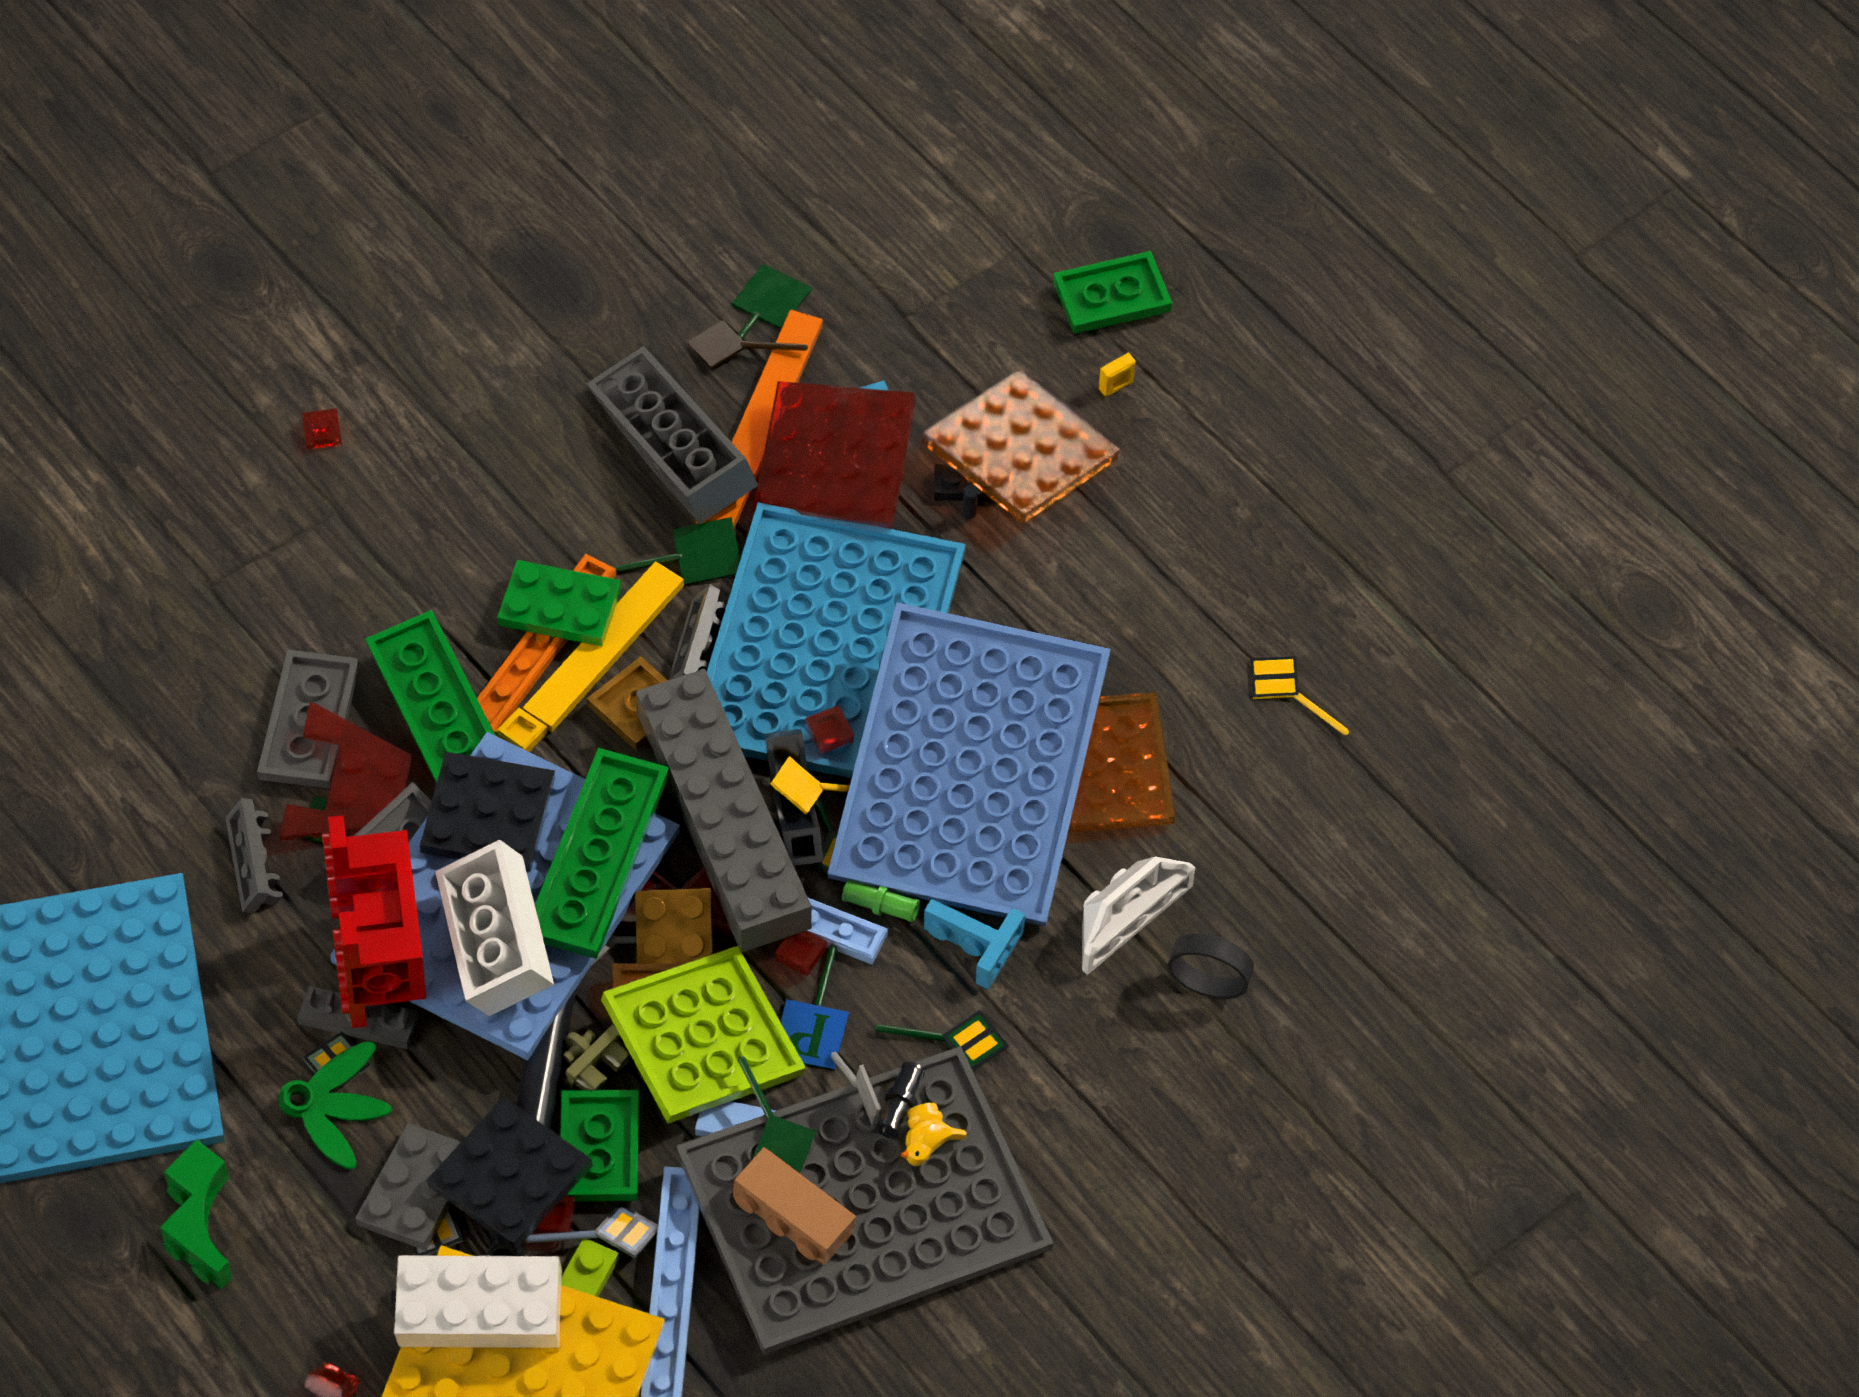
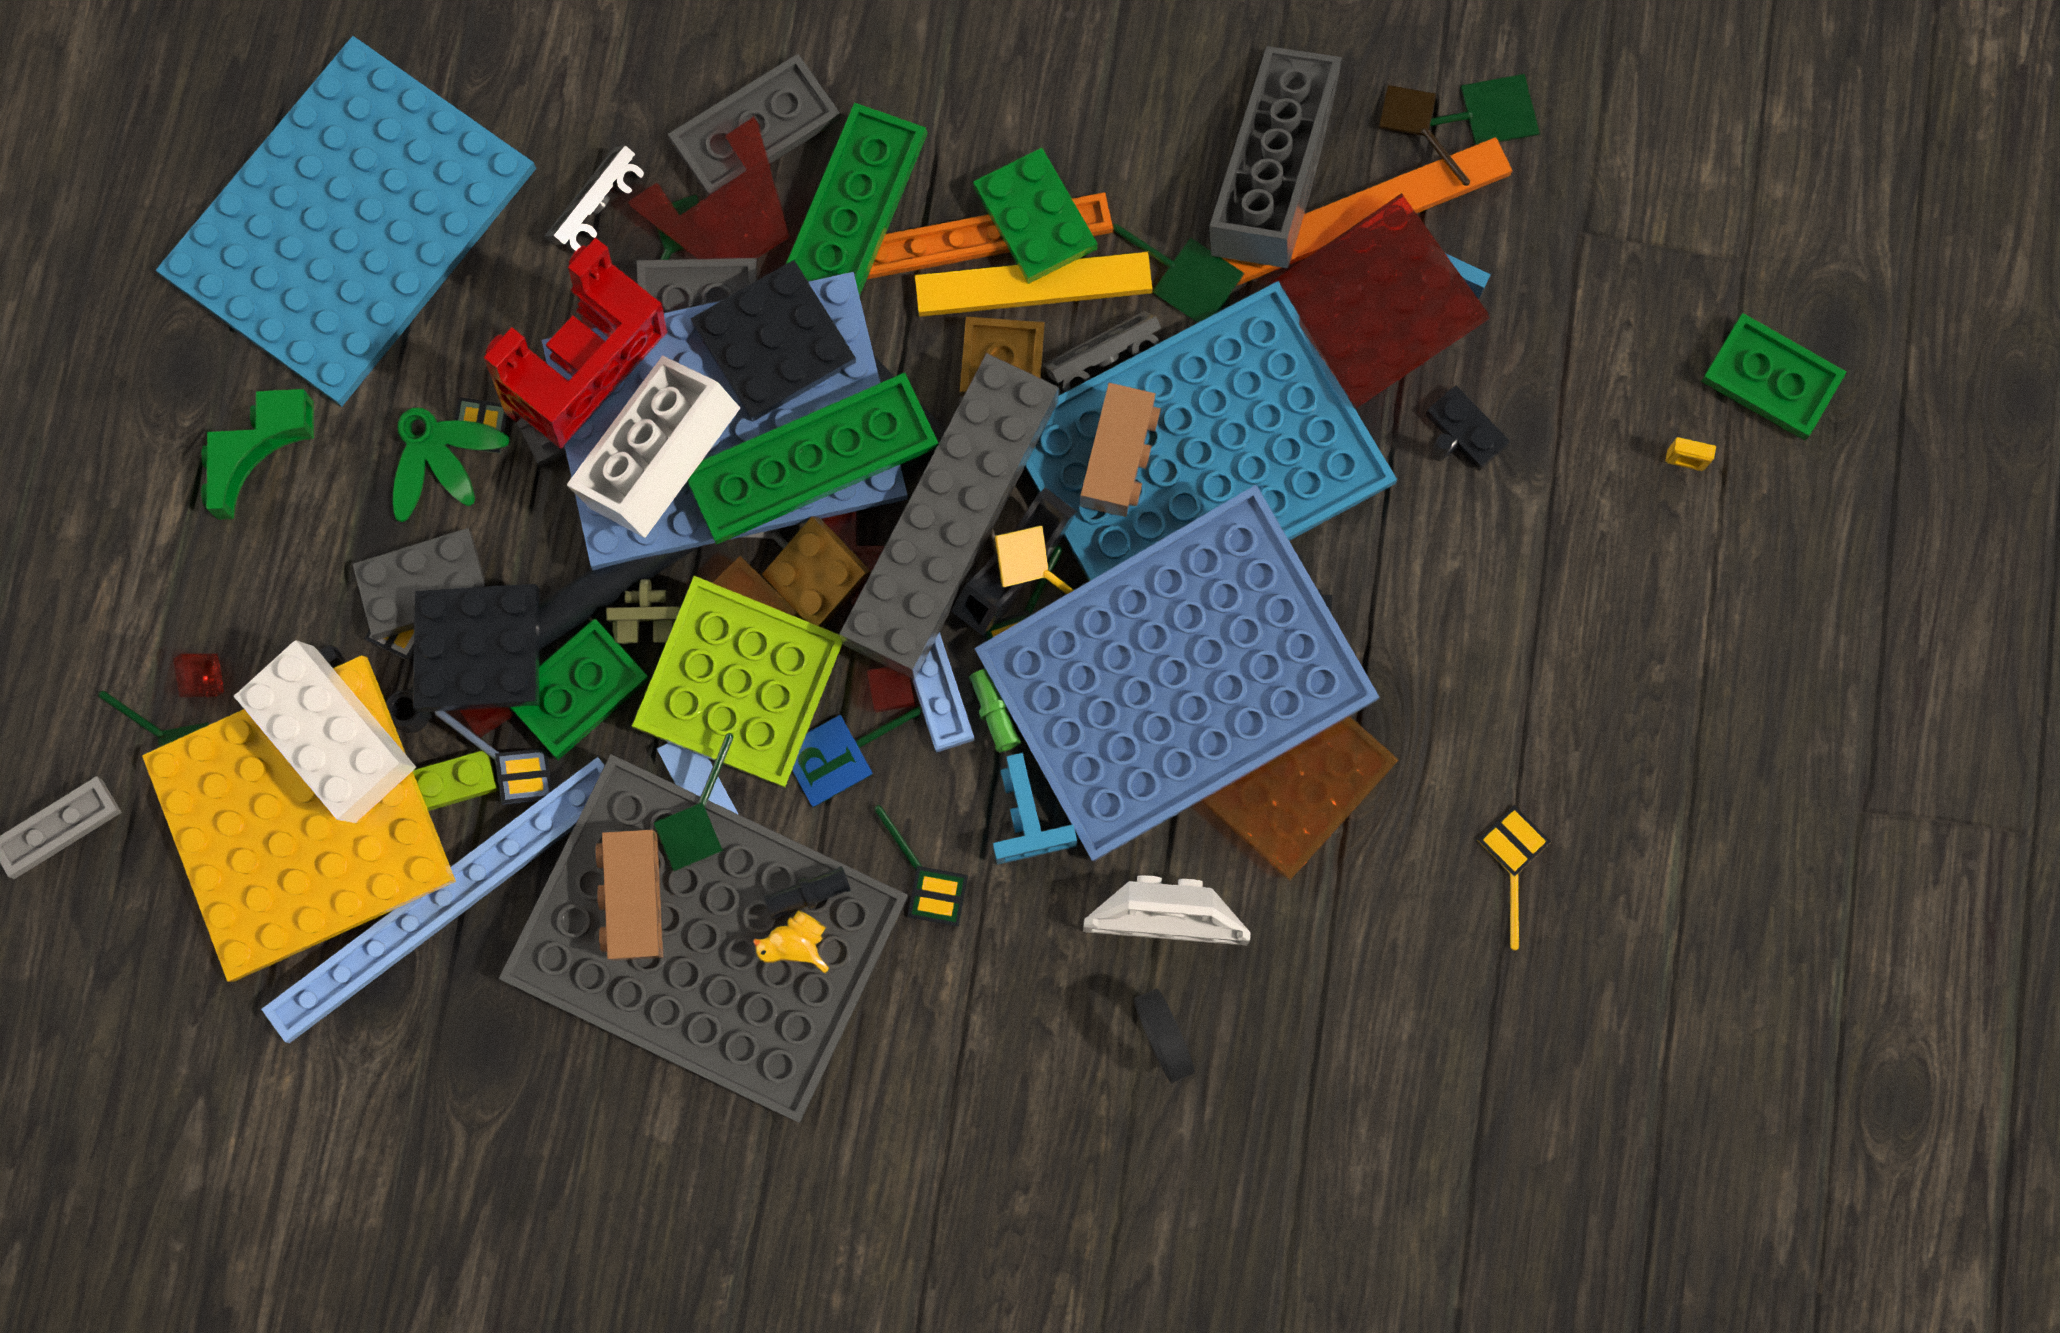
camera: 50 degrees right, 20 degrees up
yellow tile [495,707,548,752] -> none
clear red plate [805,705,854,754] -> none
light grey piece [831,1052,881,1126] -> none
clear orange plate [921,370,1120,524] -> none
none -> medium nougat brick [1080,383,1161,517]

